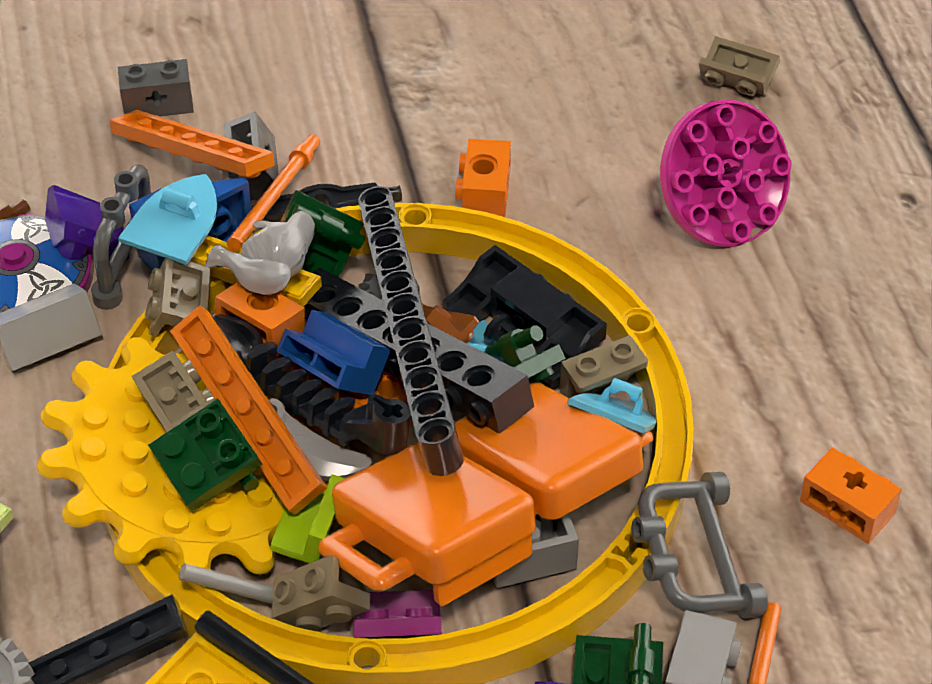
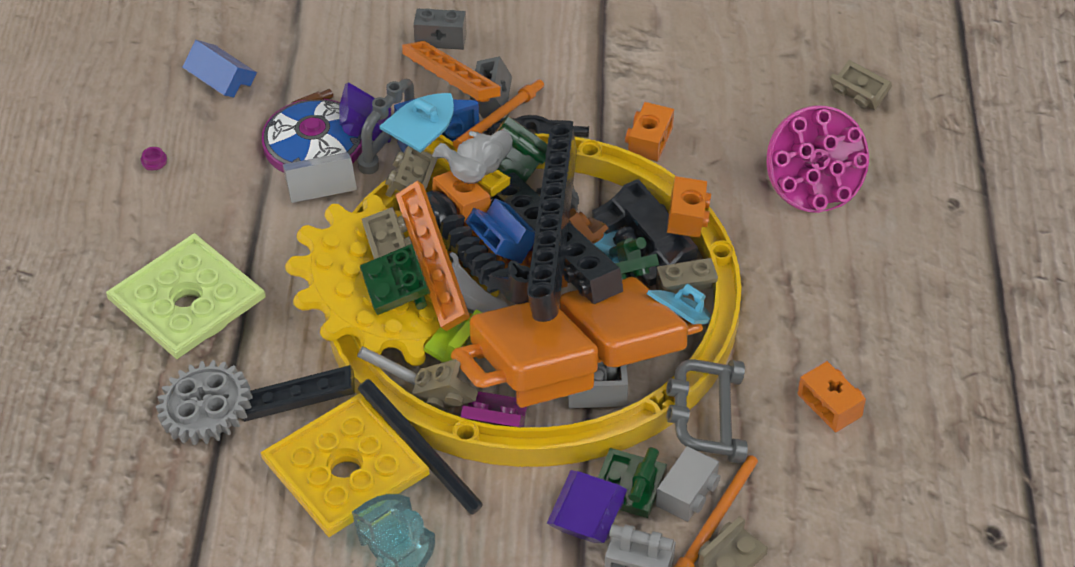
camera: 15 degrees right, 0 degrees up
none -> orange brick [667,176,711,238]

